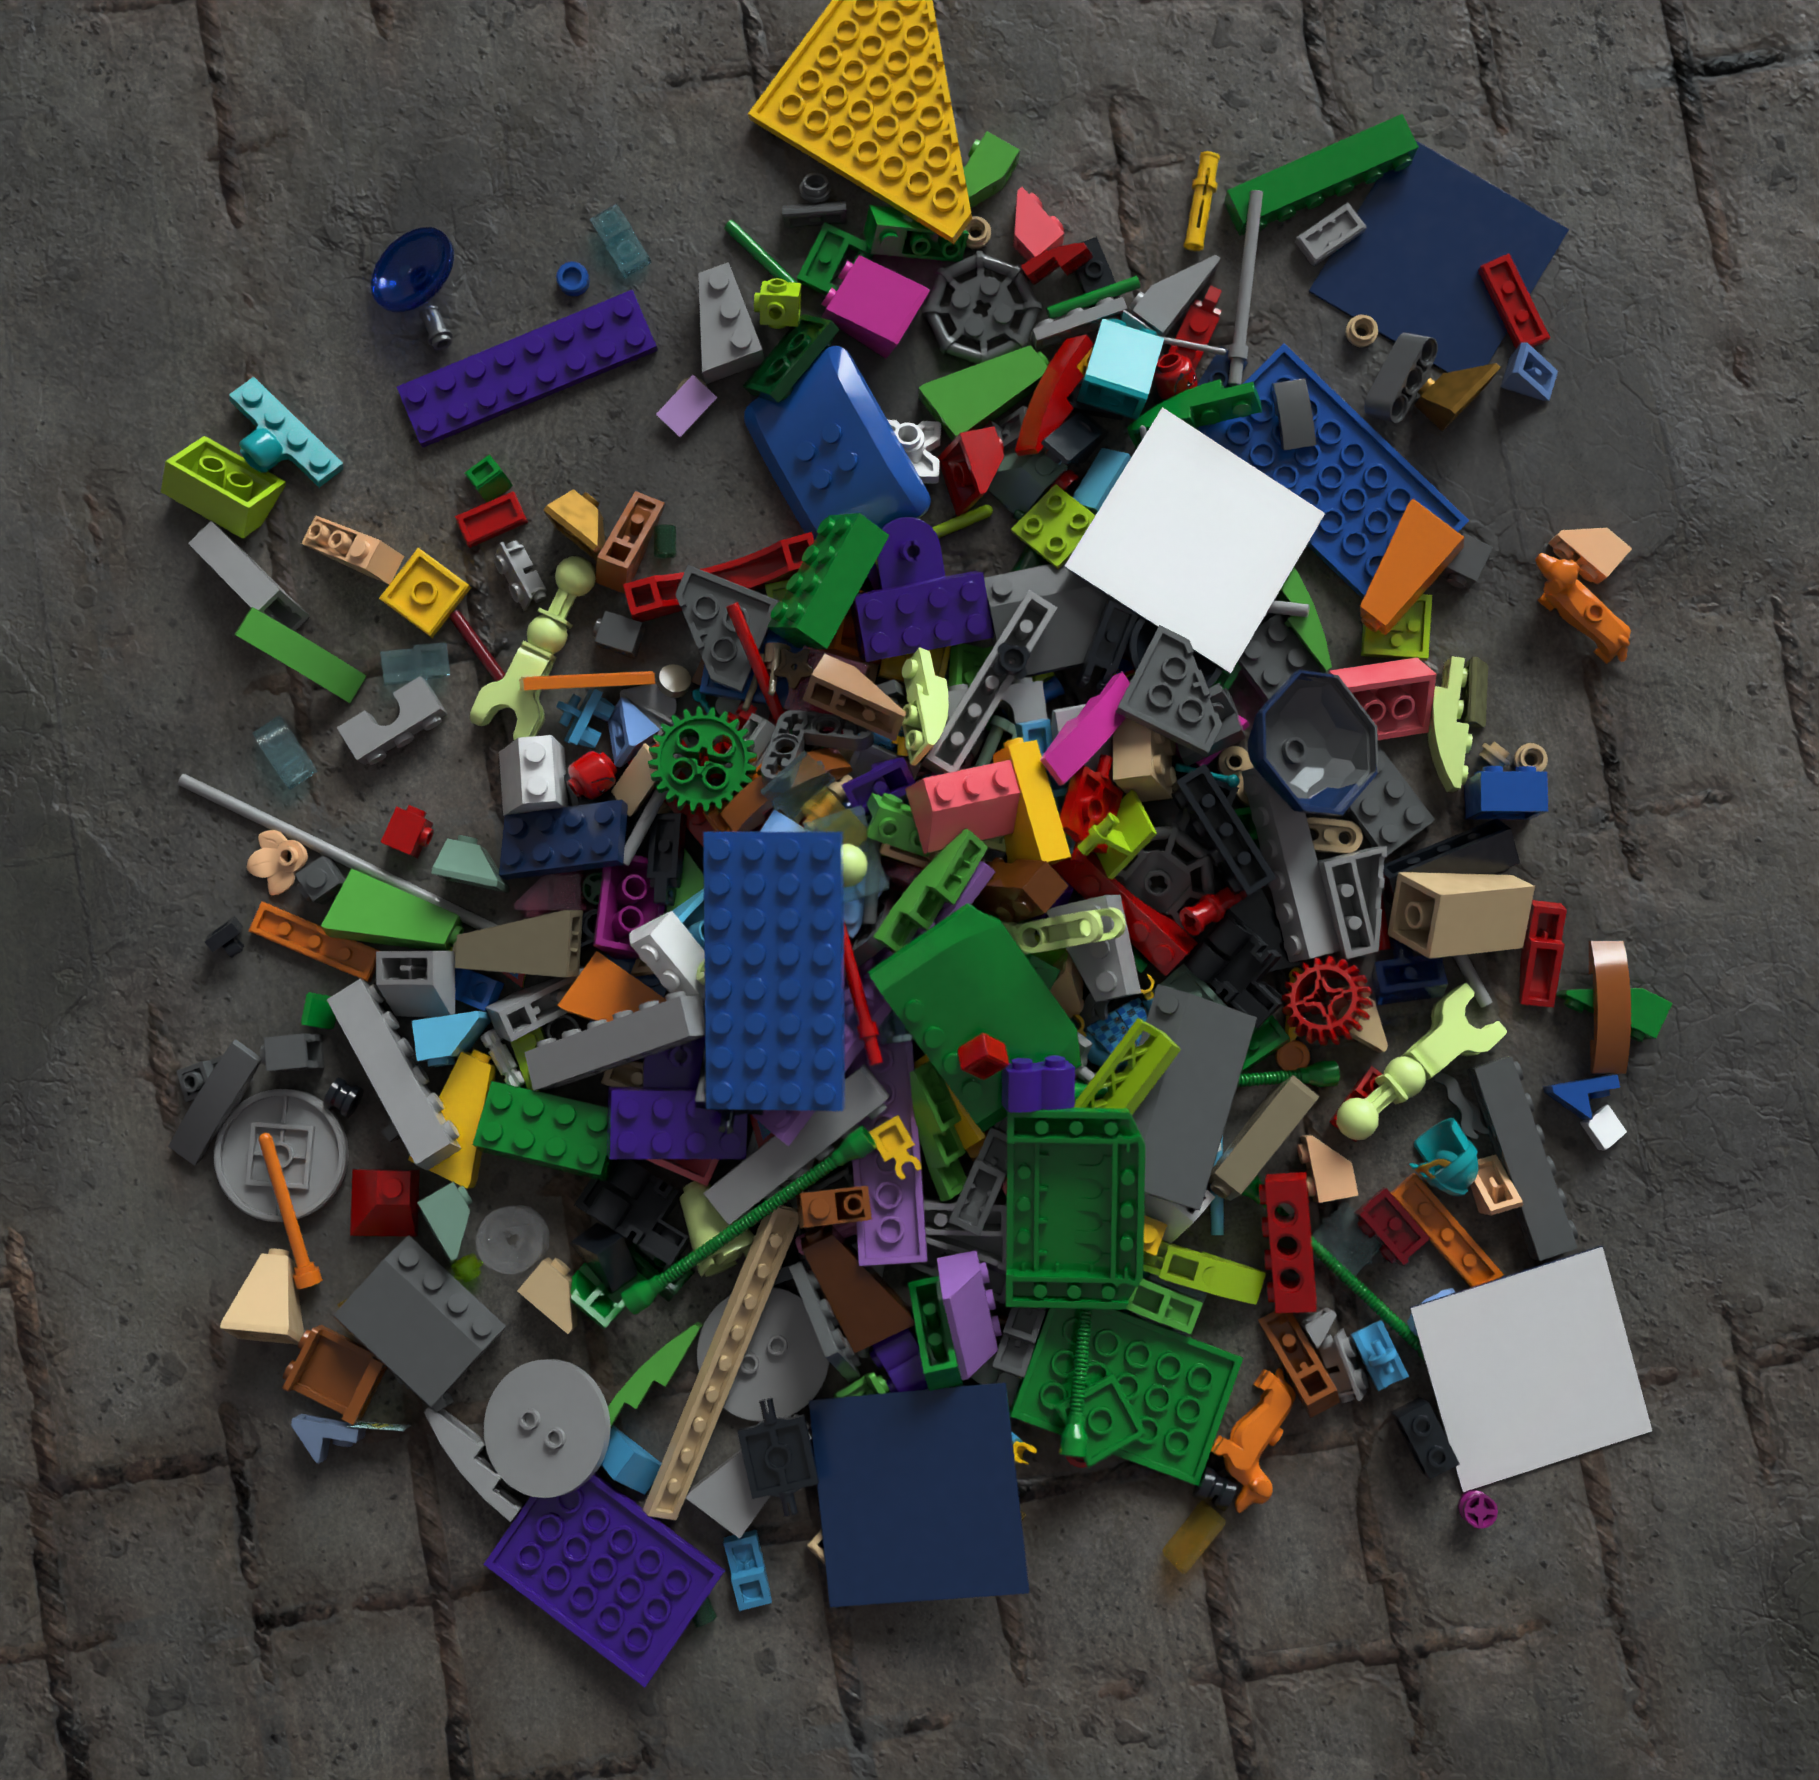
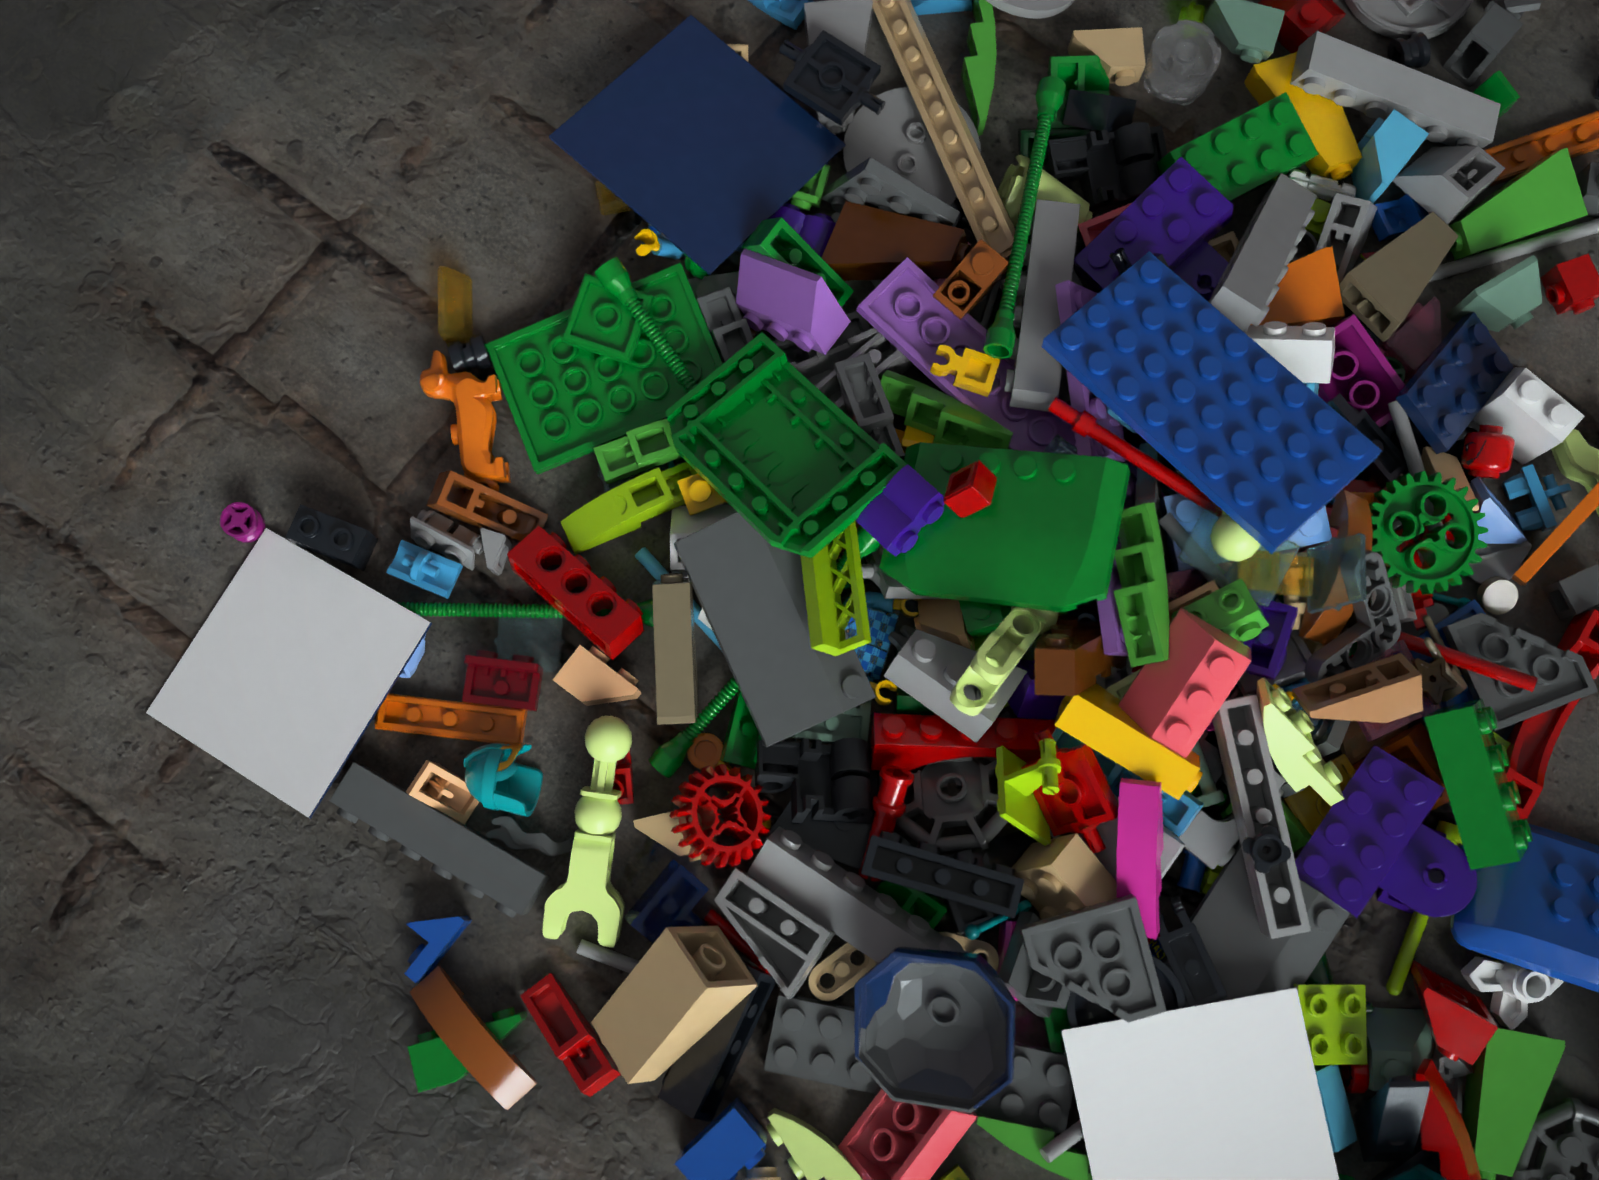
camera: 135 degrees right, 5 degrees down
white slope [1580,1104,1627,1151] -> none

